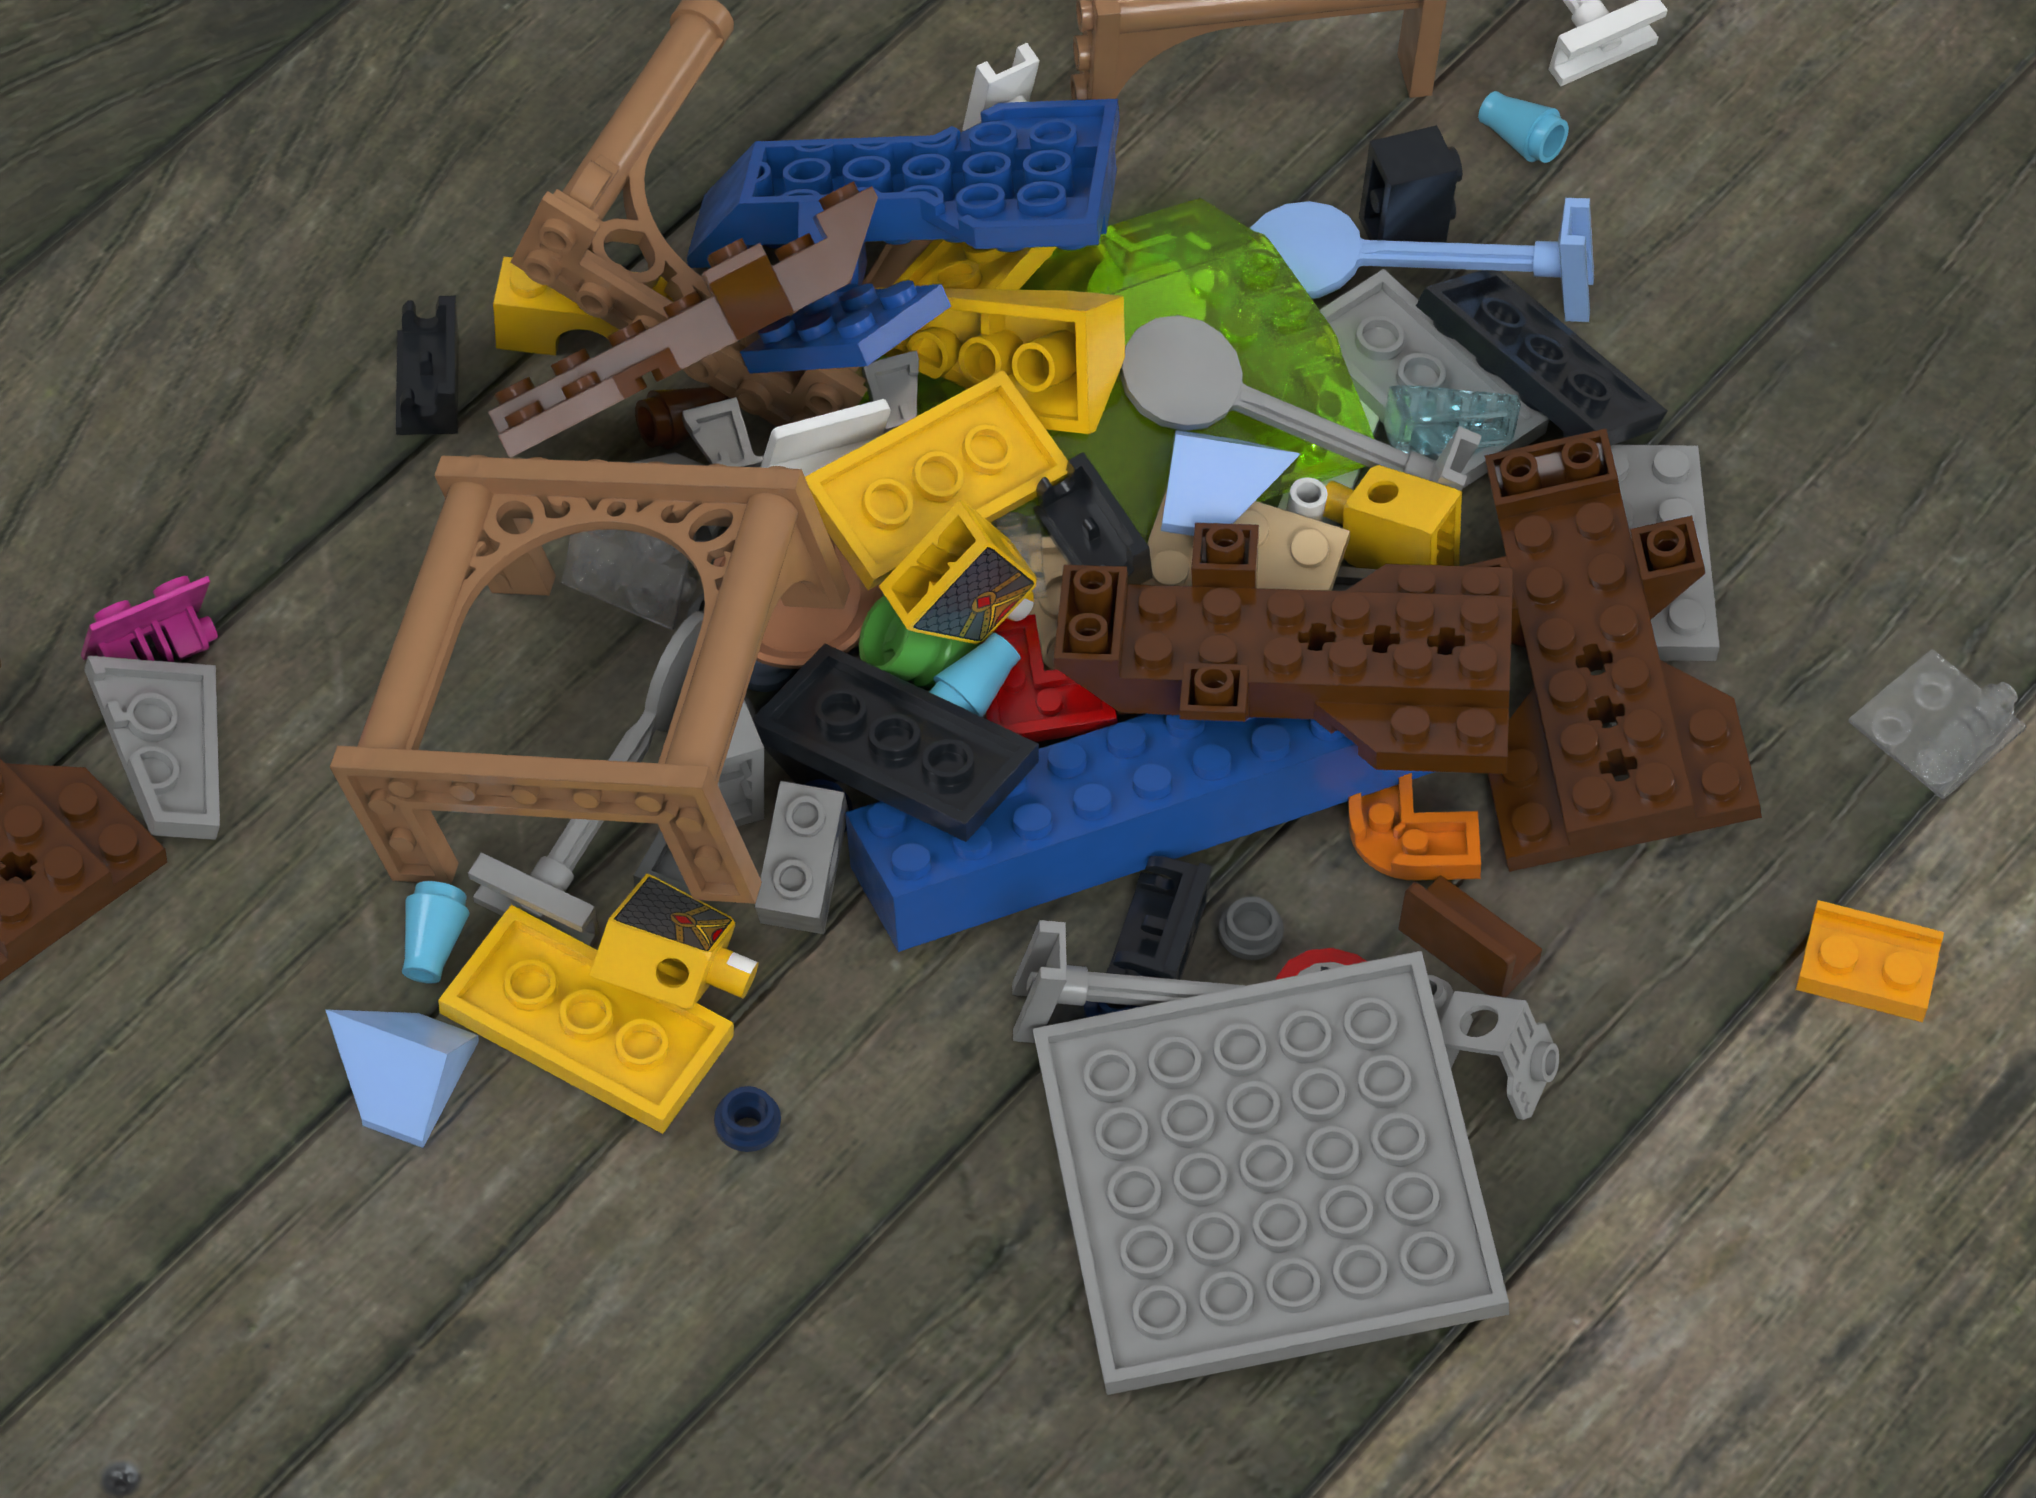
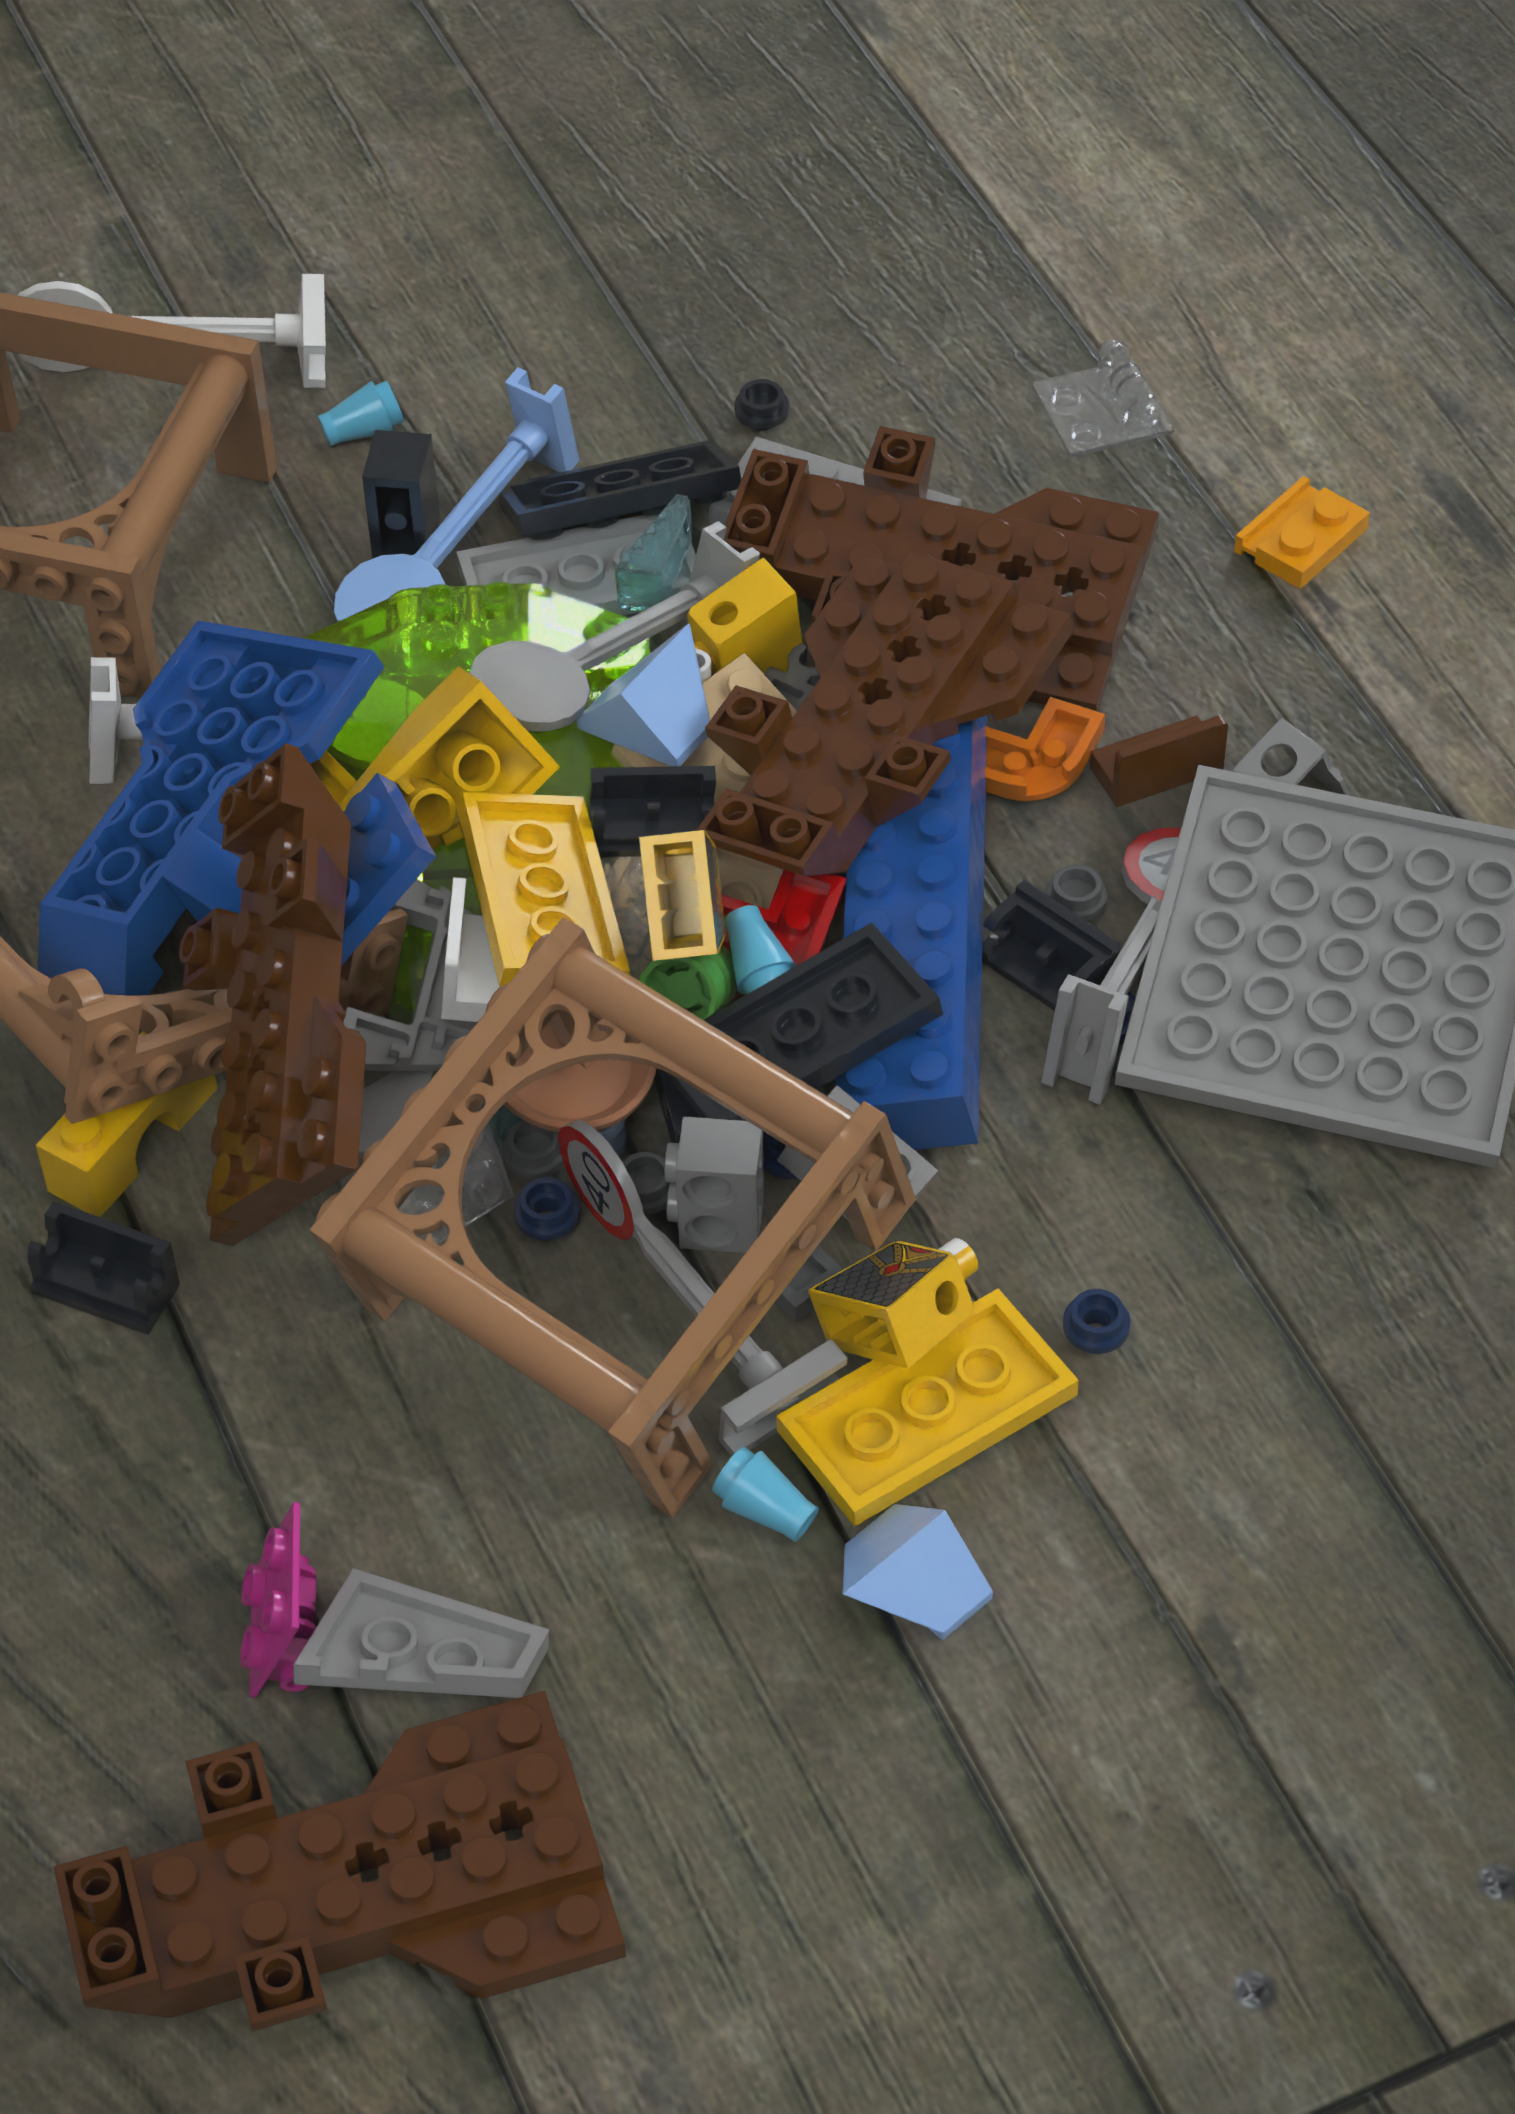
camera: 60 degrees left, 5 degrees down
none -> dark blue plate [514,1177,580,1240]
none -> black plate [734,379,789,430]

